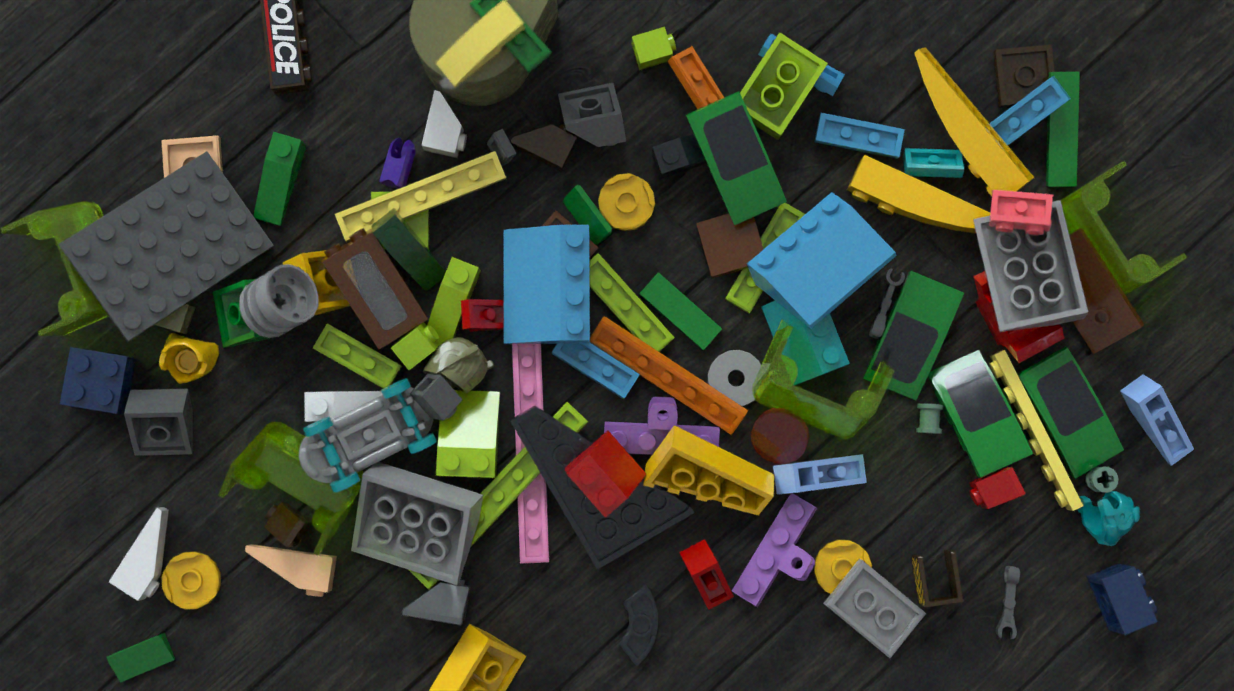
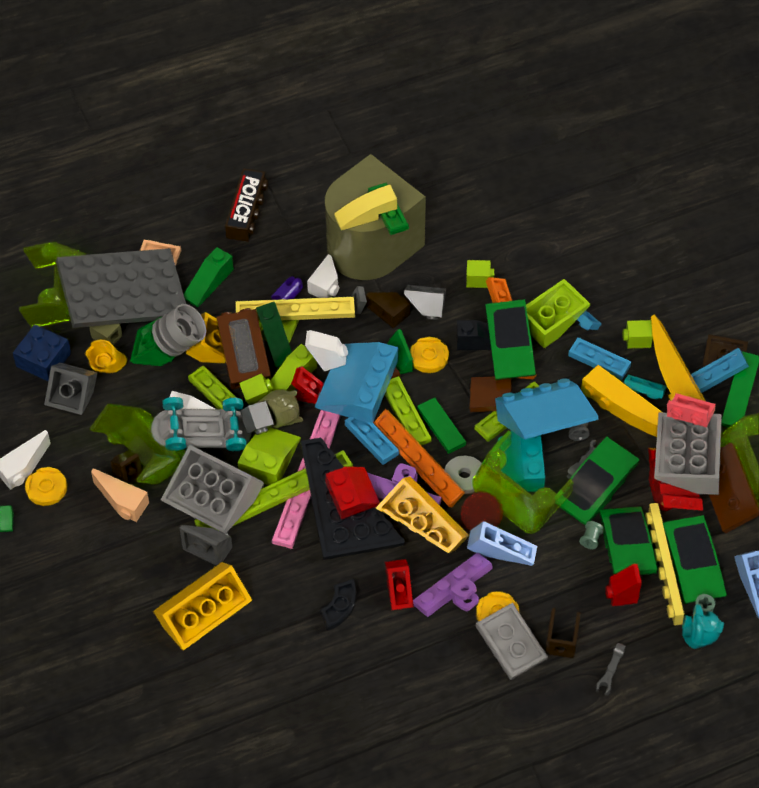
camera: 25 degrees right, 30 degrees down
dark blue brick [1086,564,1158,635] -> none
none -> white slope [305,330,348,371]
none -> lime brick [623,320,653,349]

